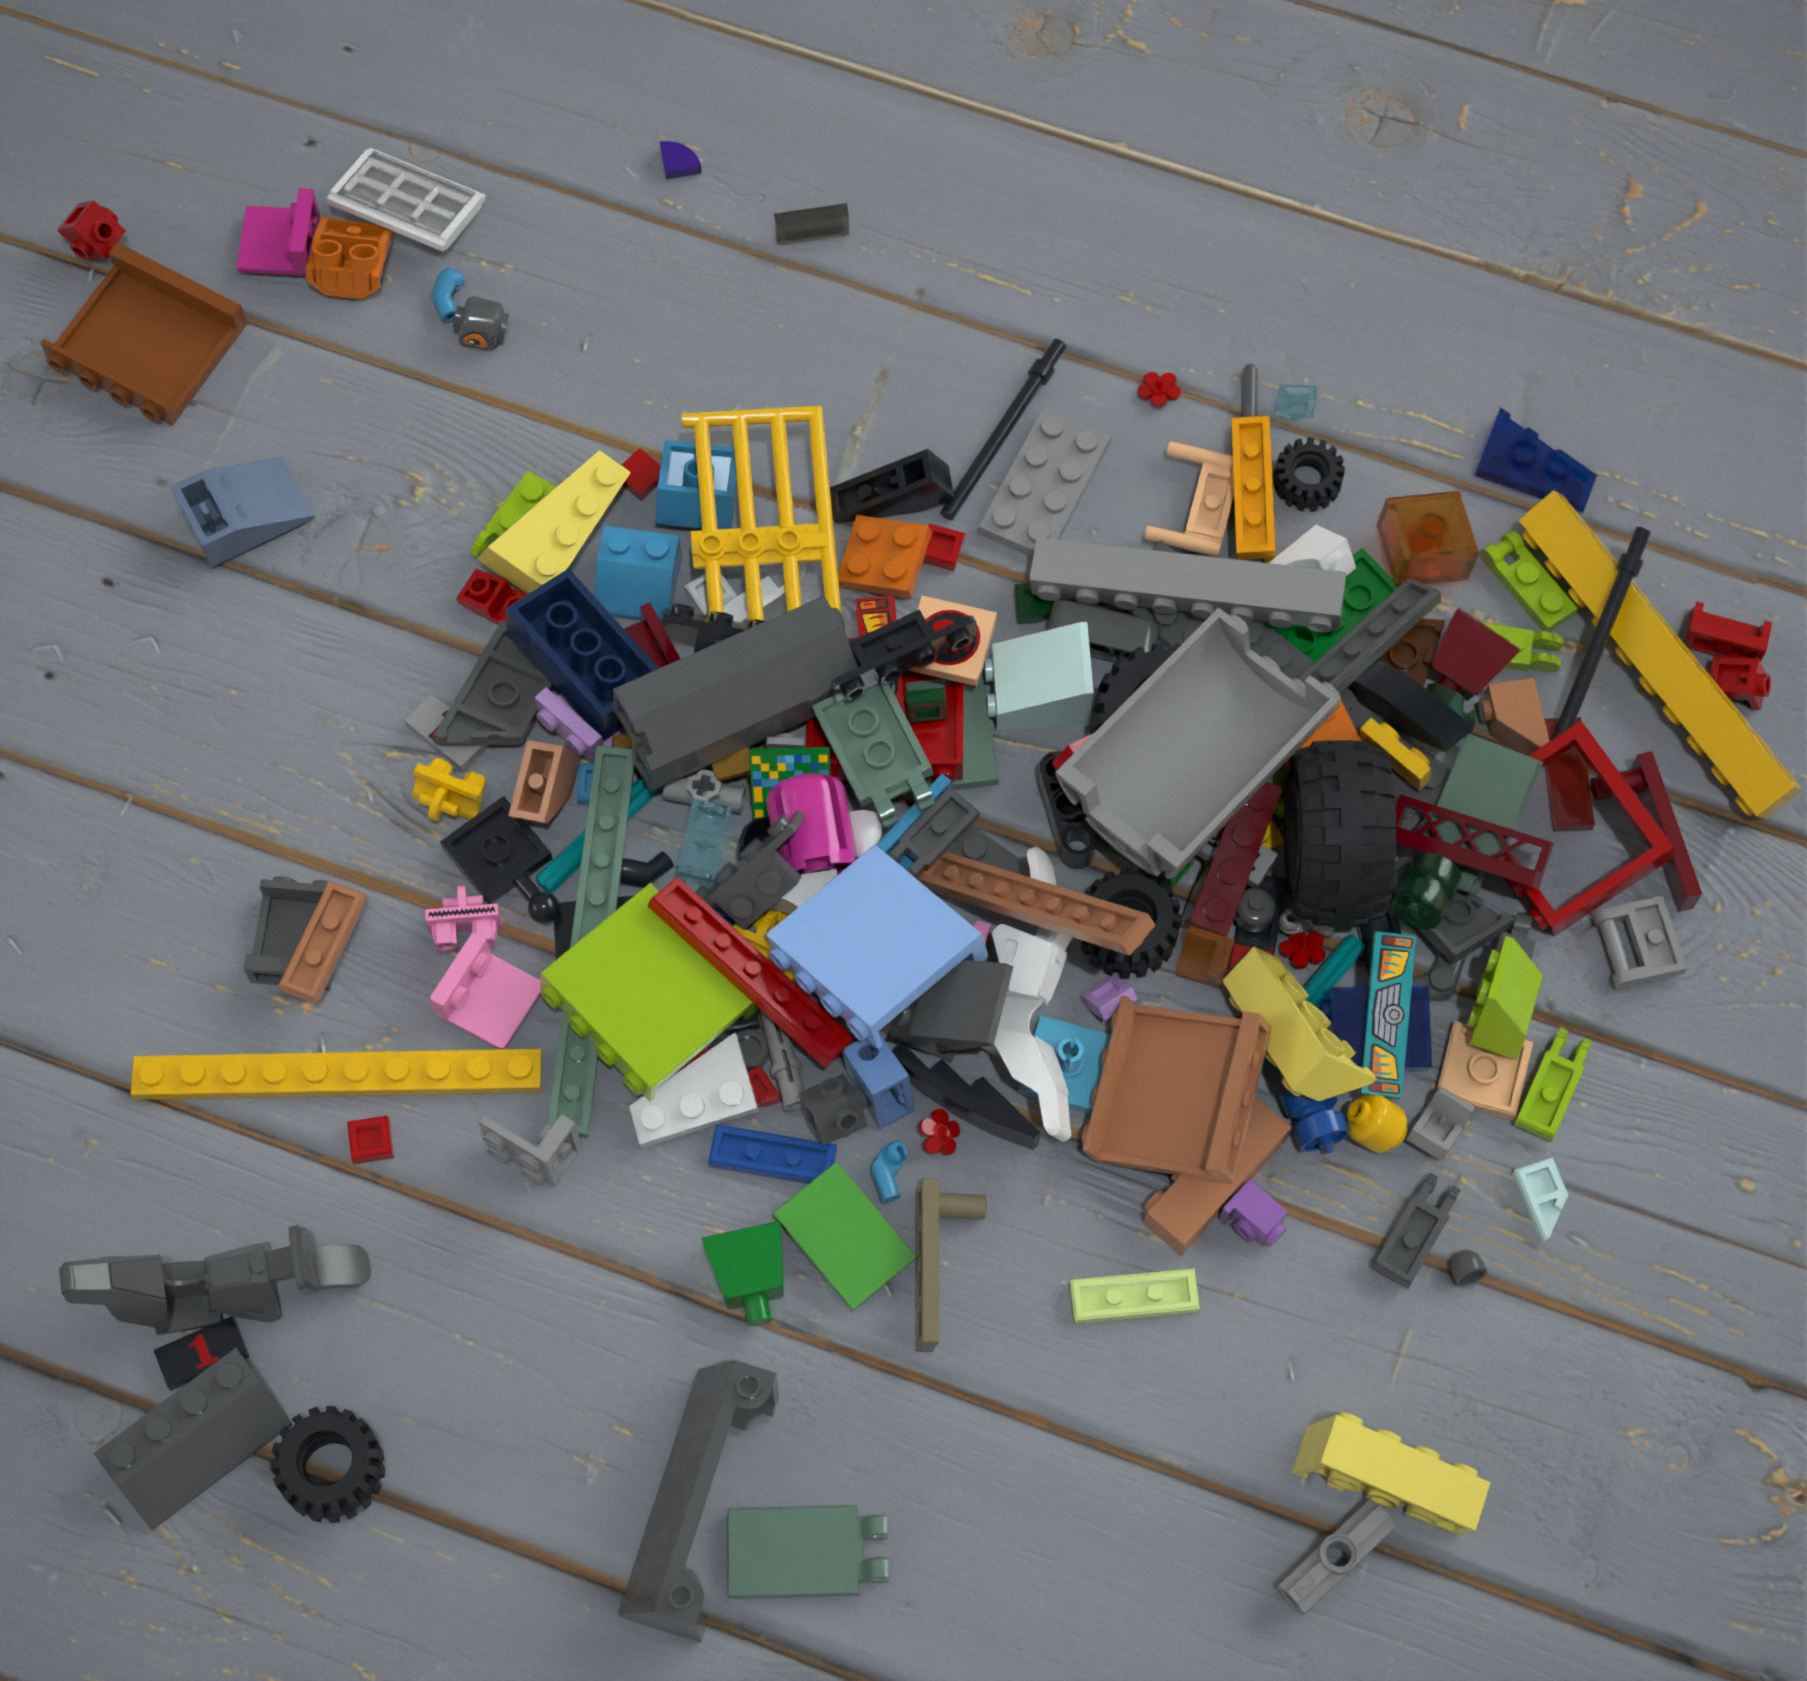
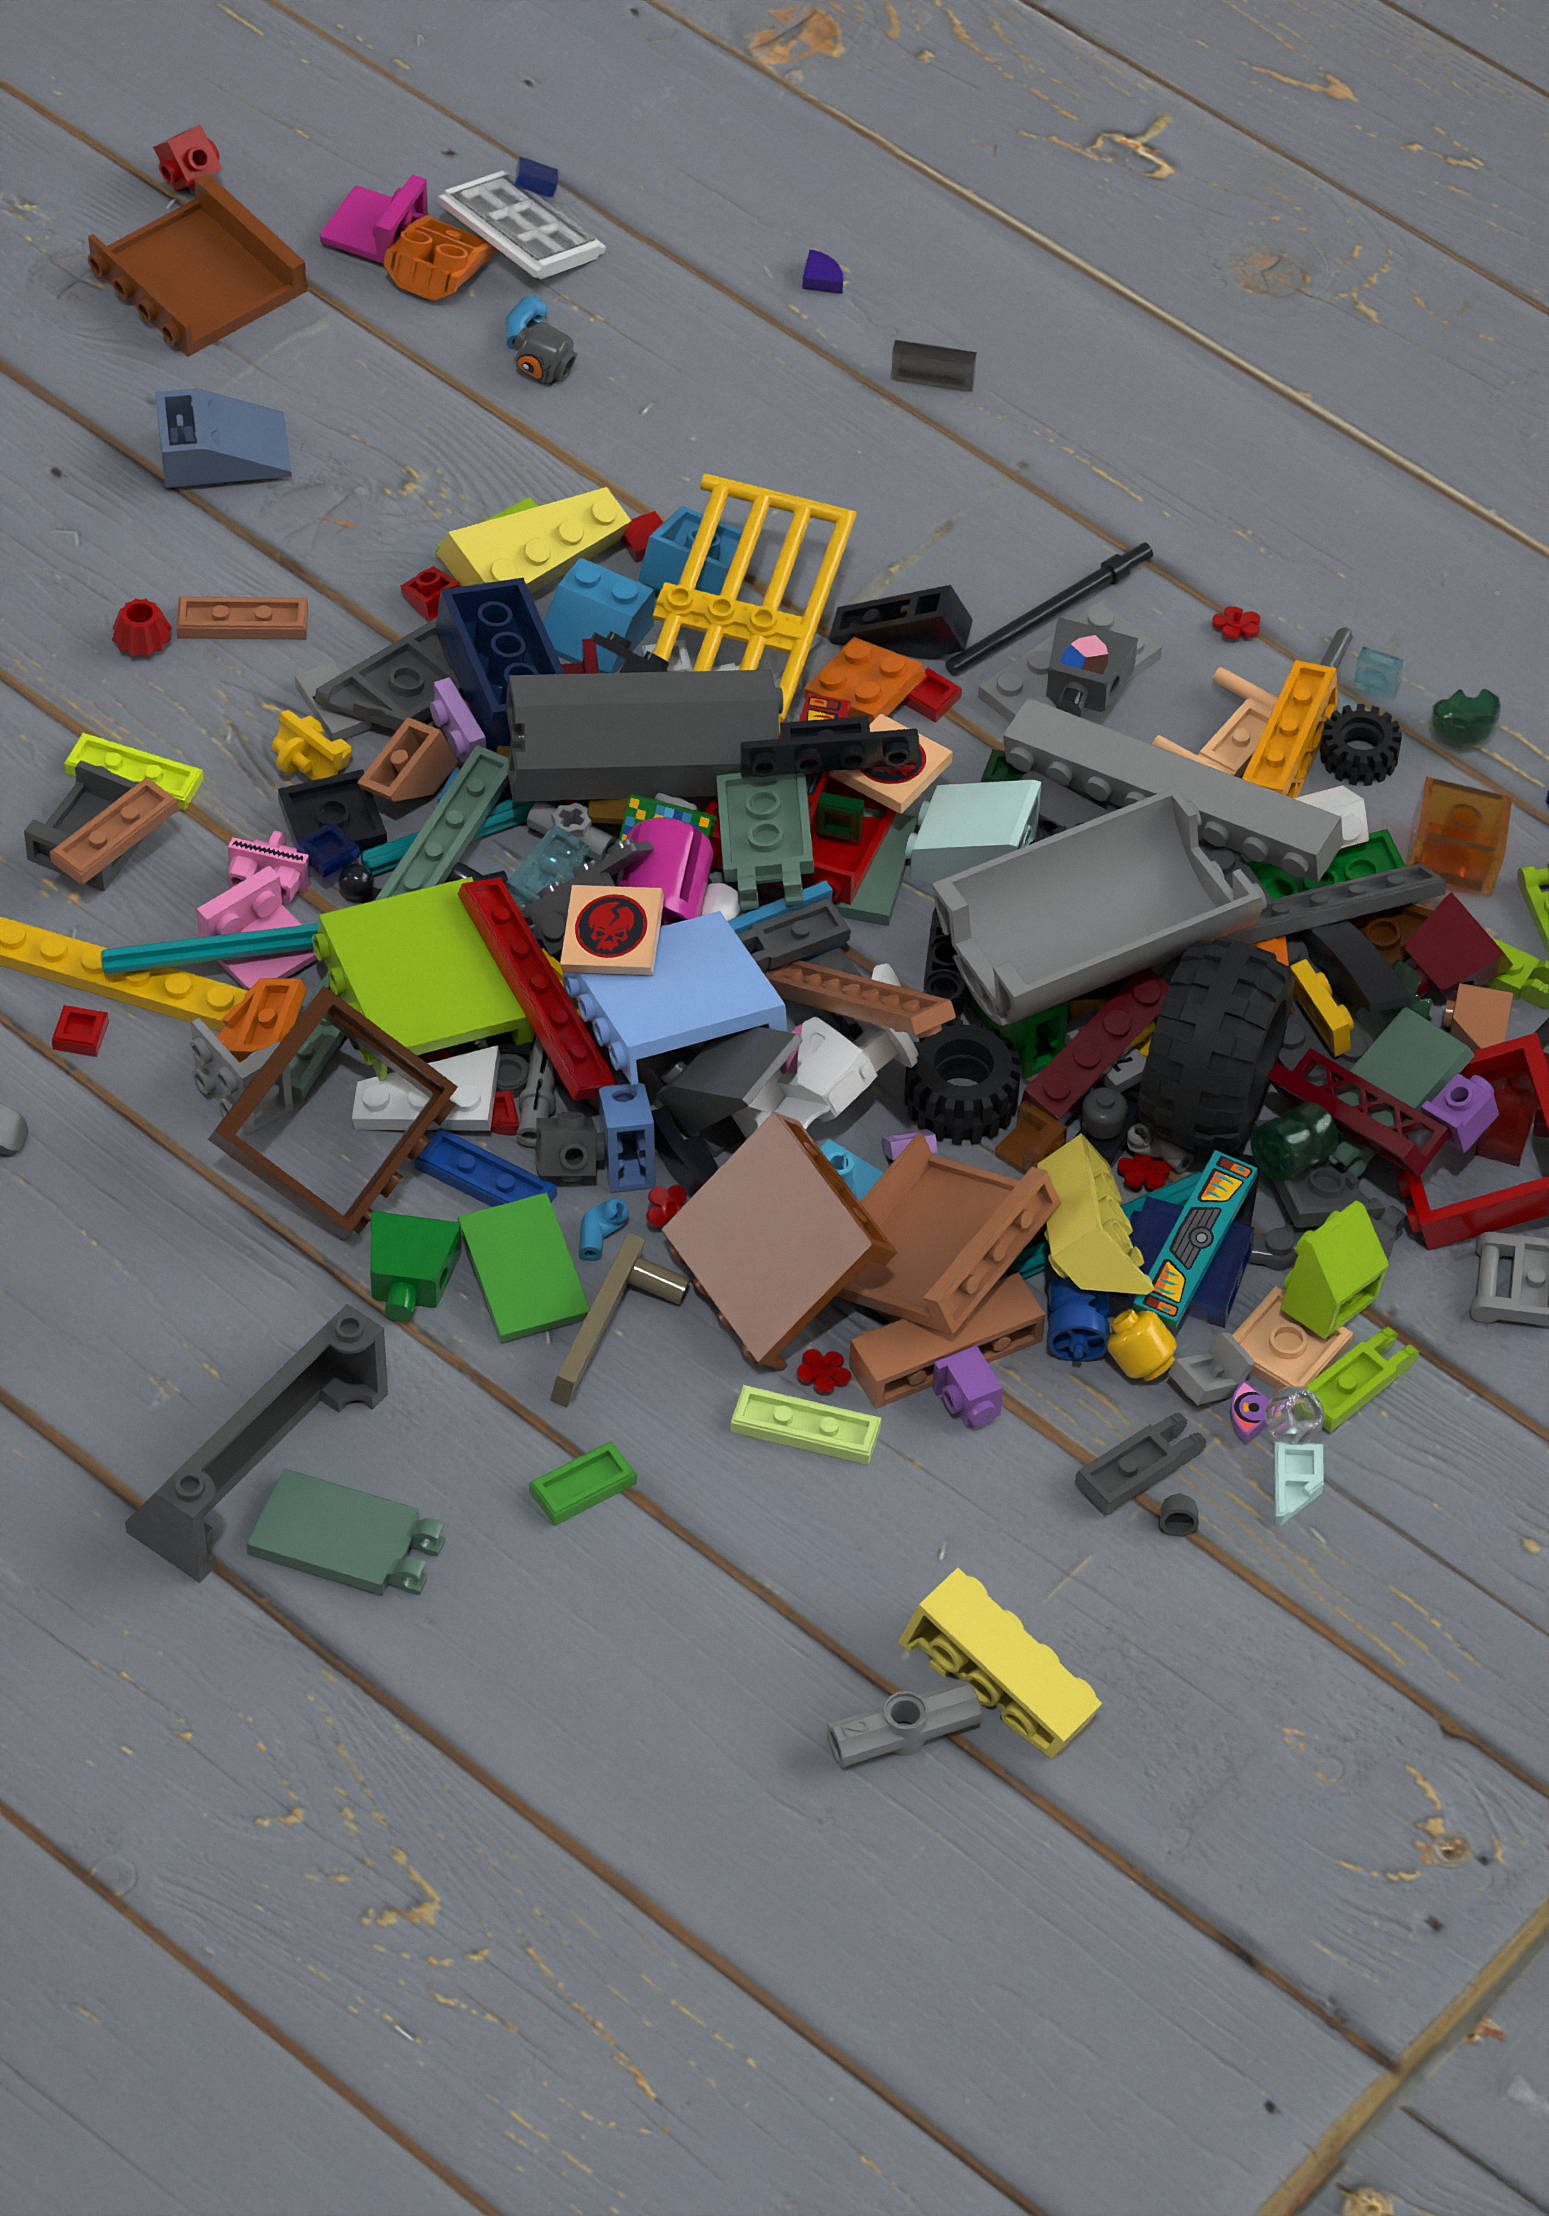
camera: 20 degrees right, 15 degrees down
none -> neon yellow tile [64,733,204,811]
none -> teal axle [101,923,318,974]
none -> red piece [112,598,172,657]
none -> nougat tile [176,596,308,640]
none -> reddish brown window [208,986,458,1240]
none -> orange wing [216,978,307,1062]
none -> clear blue tile [296,821,360,878]
none -> clear blue tile [515,156,558,198]
none -> bright green tile [529,1441,637,1526]
none -> tile [560,885,664,976]
none -> panel [661,1112,898,1370]
none -> red plant [796,1349,851,1393]
none -> dark grey torso [1046,617,1138,717]
none -> medium lavender tile [1231,1381,1279,1445]
none -> clear piece [1264,1386,1326,1445]
none -> medium lavender brick [1421,1073,1499,1153]
none -> clear green hair [1431,689,1501,746]

